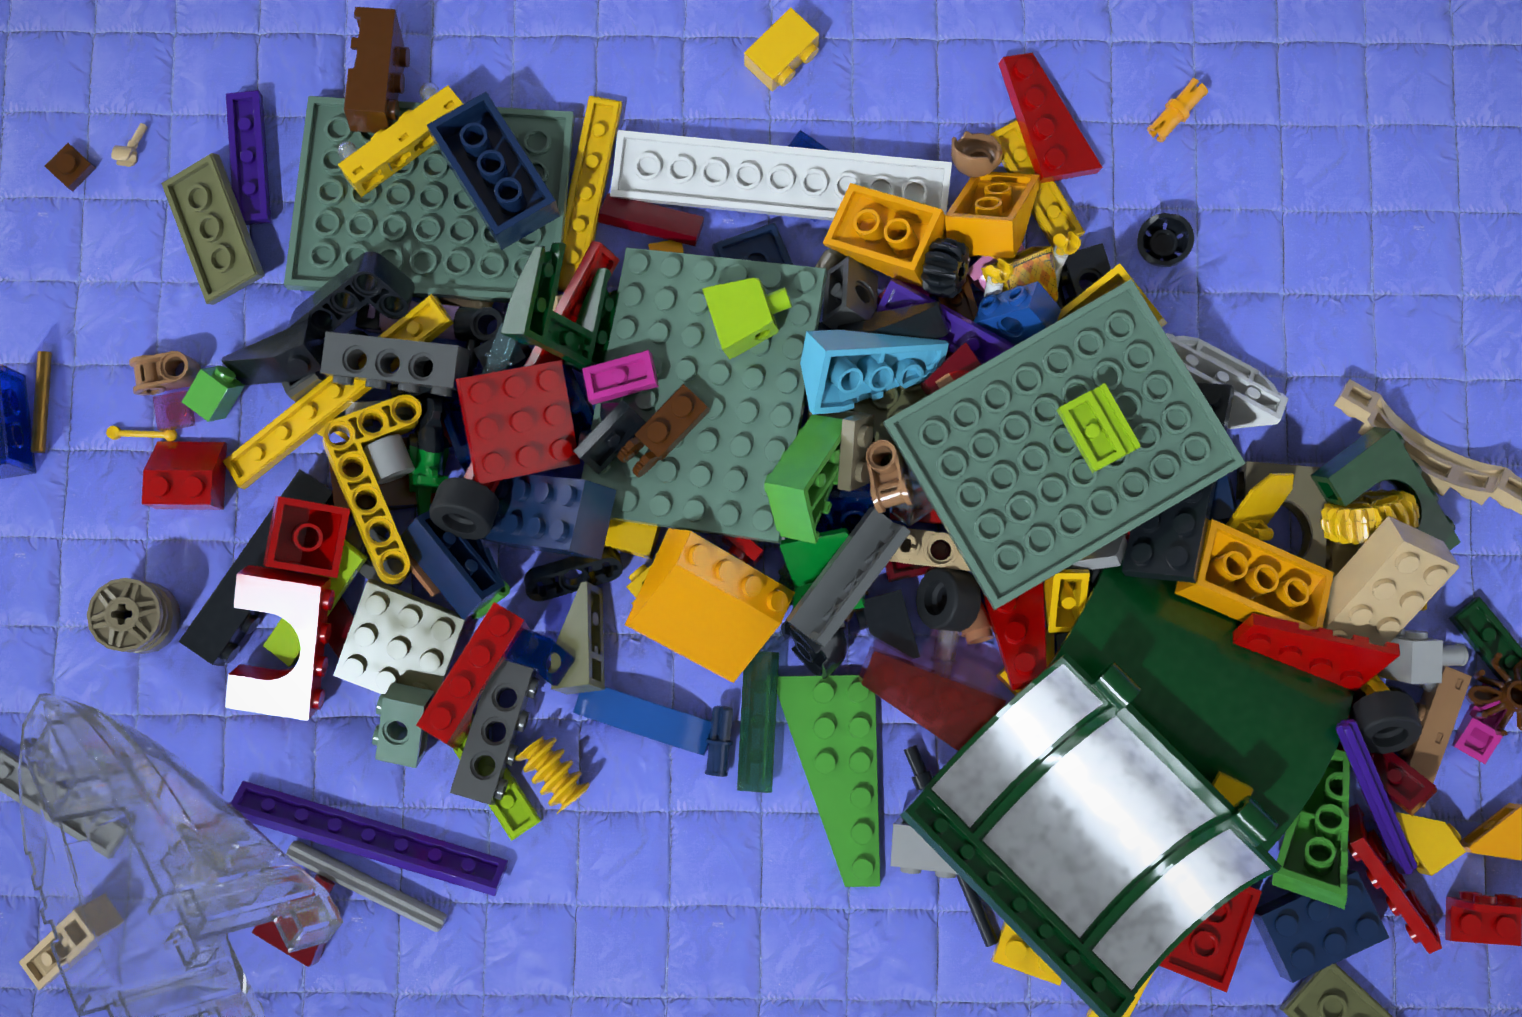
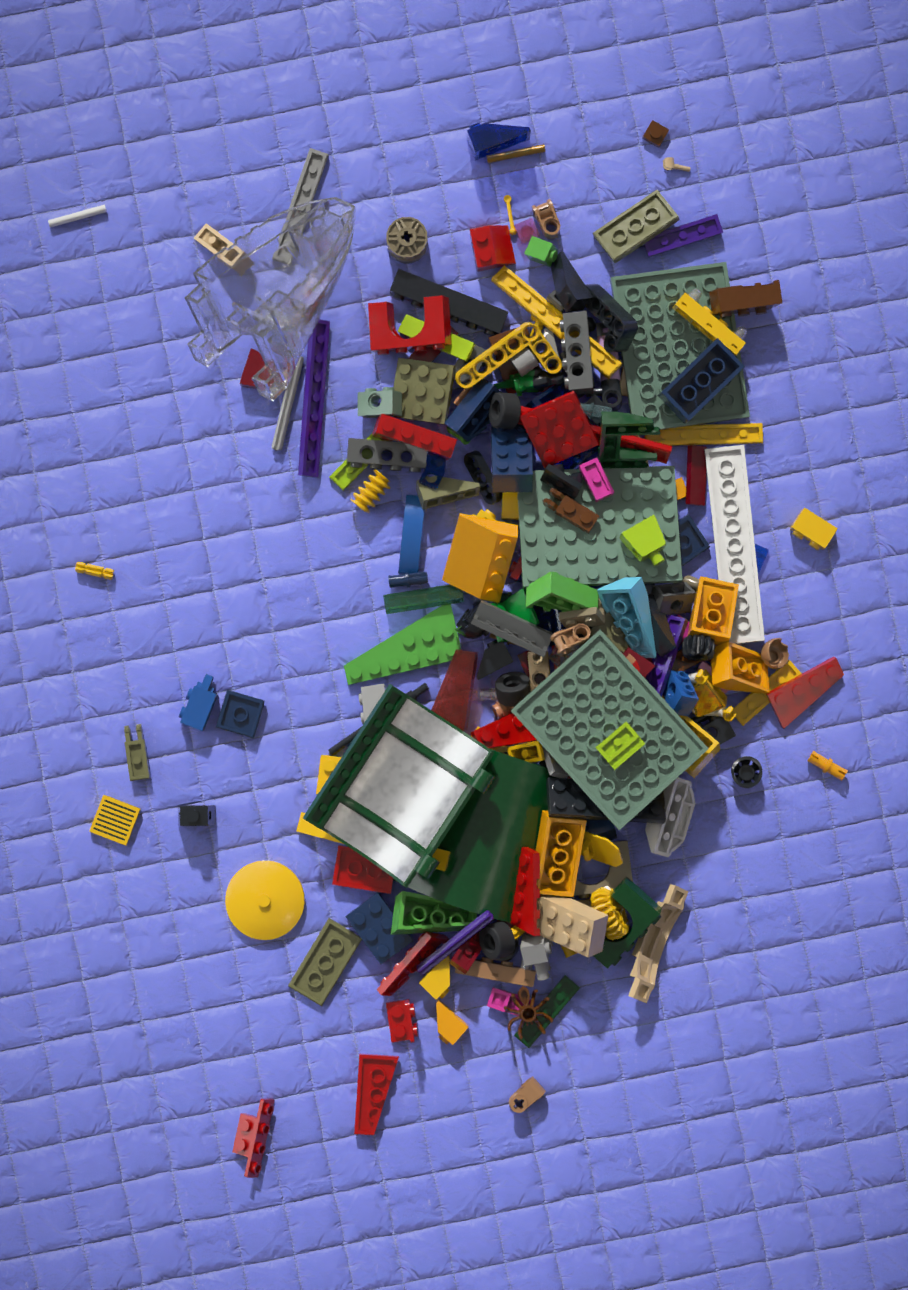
camera: 70 degrees right, 5 degrees up
red slope [263,496,350,578] -> none

